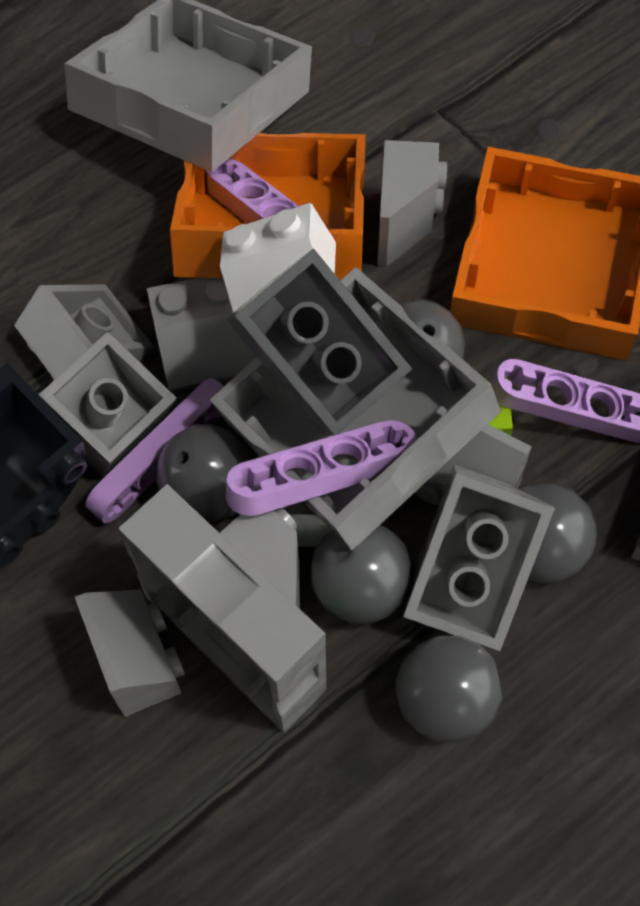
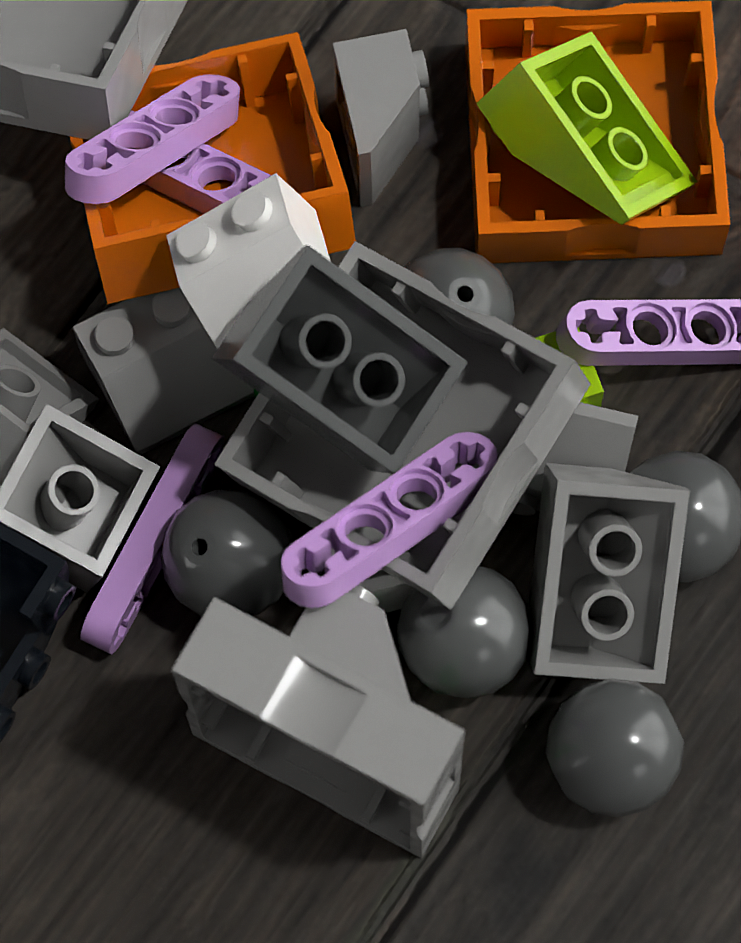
camera: 15 degrees left, 5 degrees up
light grey slope [75,589,185,717] -> none
none -> lavender beam [65,74,240,204]
none -> lime slope [476,31,697,225]

